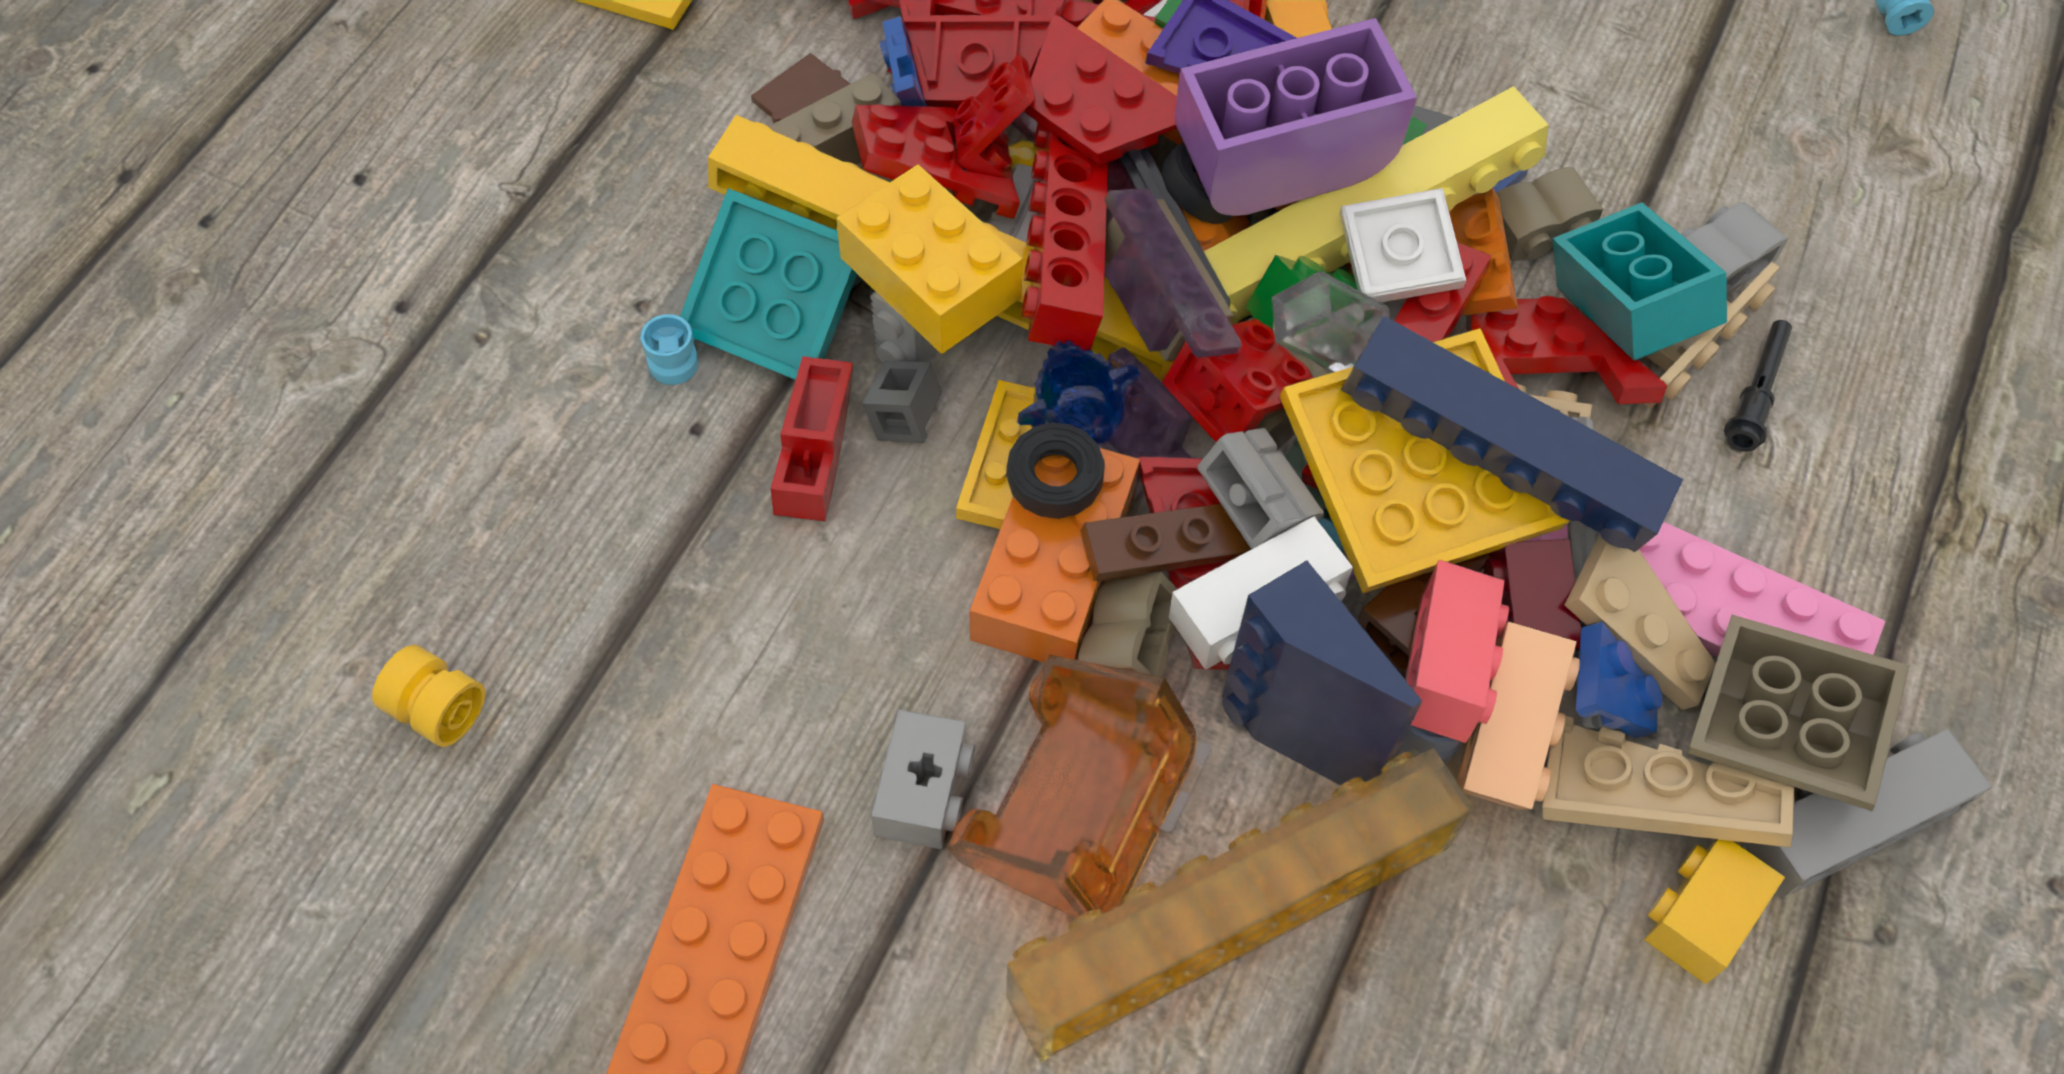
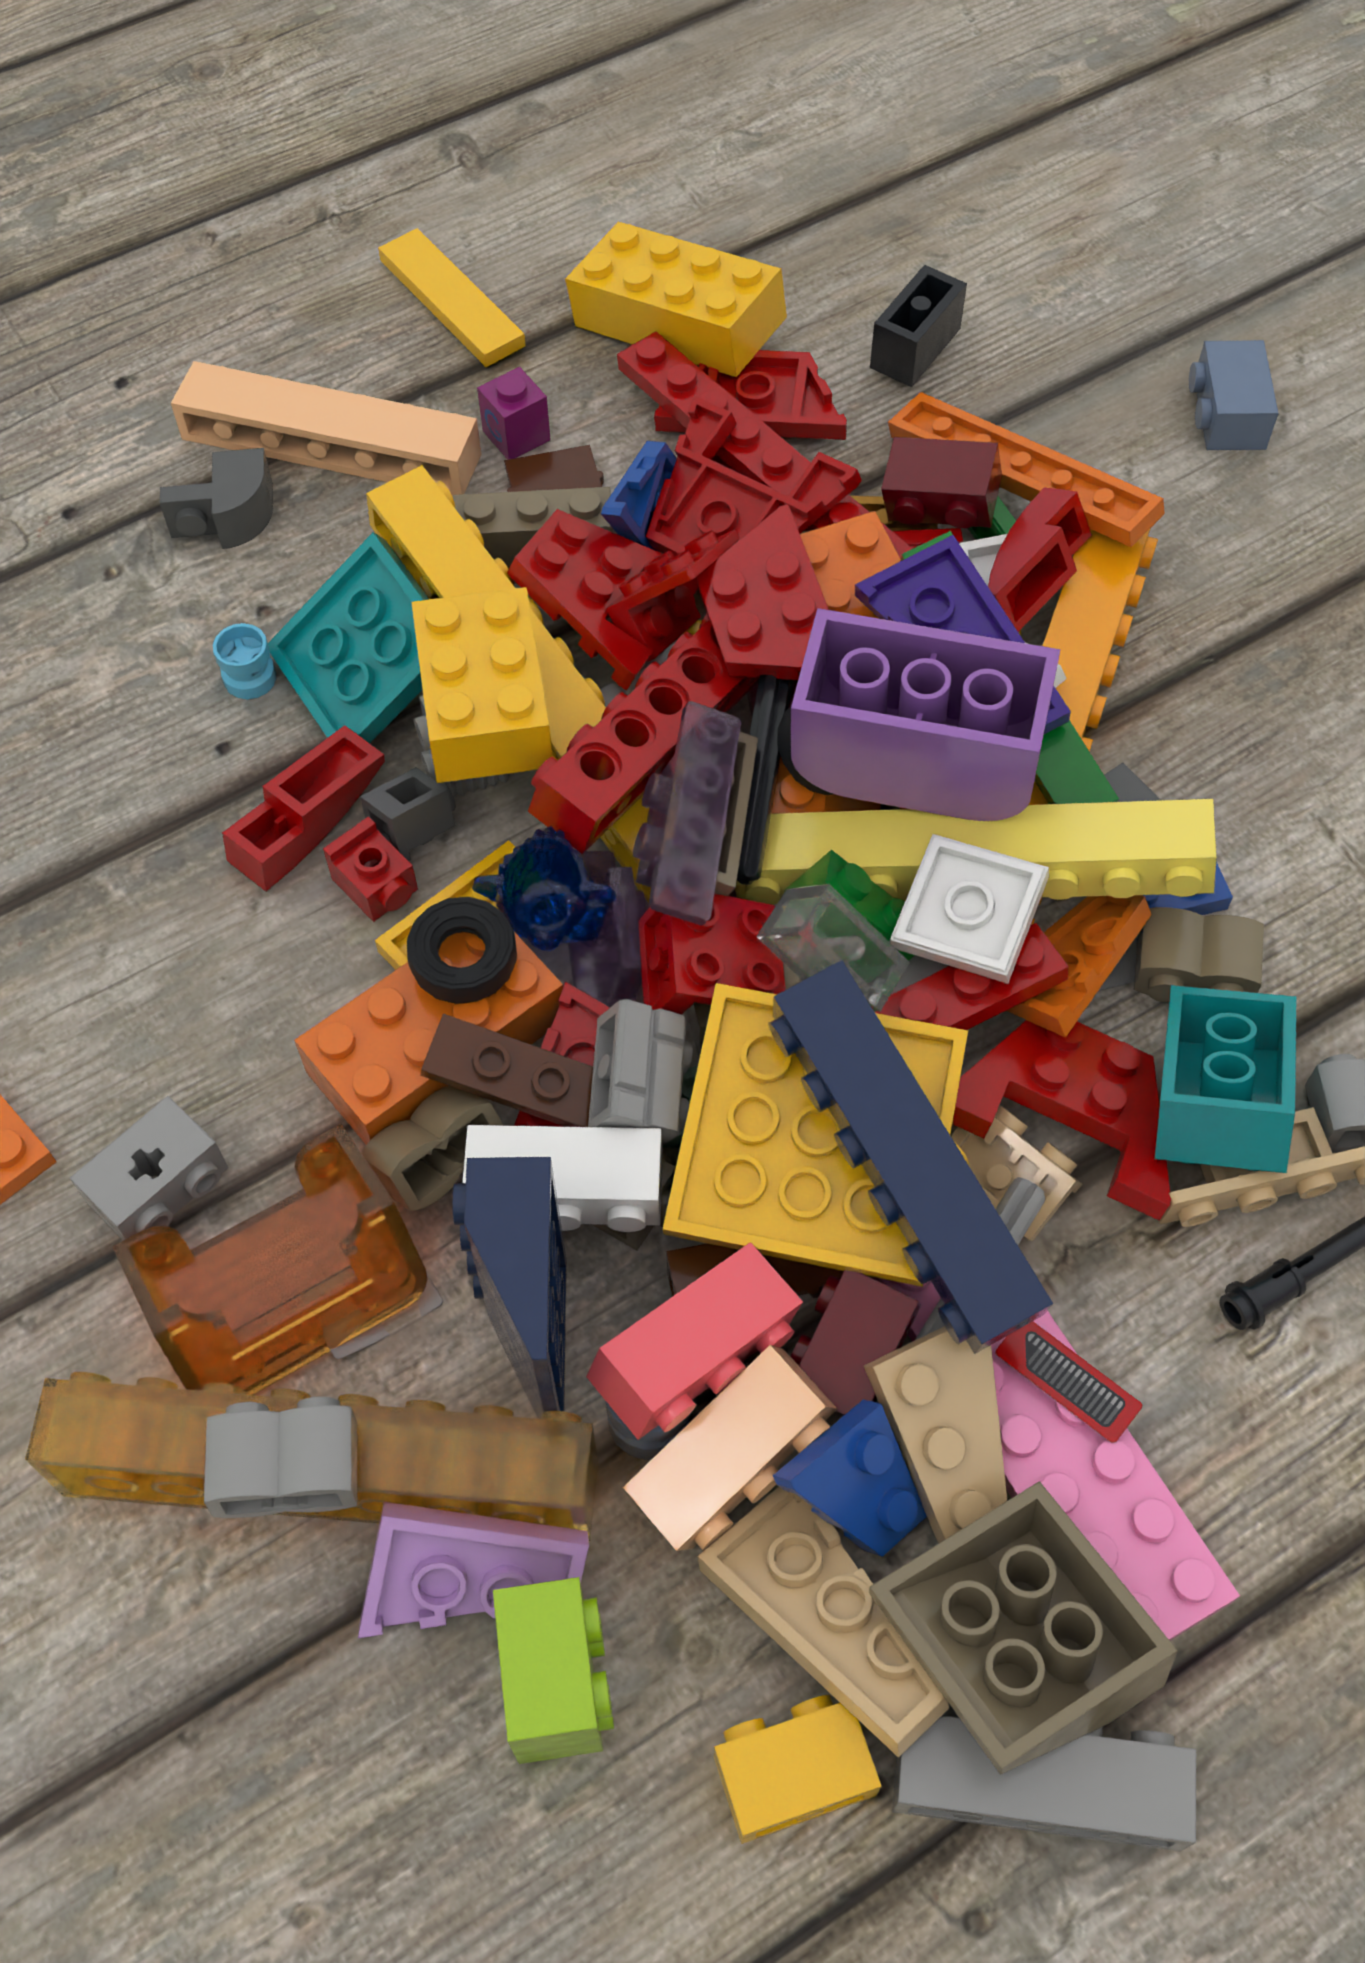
camera: 35 degrees right, 0 degrees up
none -> dark grey brick [160,448,273,549]
none -> light nougat brick [171,361,482,496]
none -> light grey brick [204,1397,357,1518]
none -> red brick [323,816,418,922]
none -> lavender wing [358,1502,589,1638]
none -> magenta brick [477,366,551,460]
none -> lime brick [493,1577,614,1764]
none -> sticker [995,1321,1142,1443]

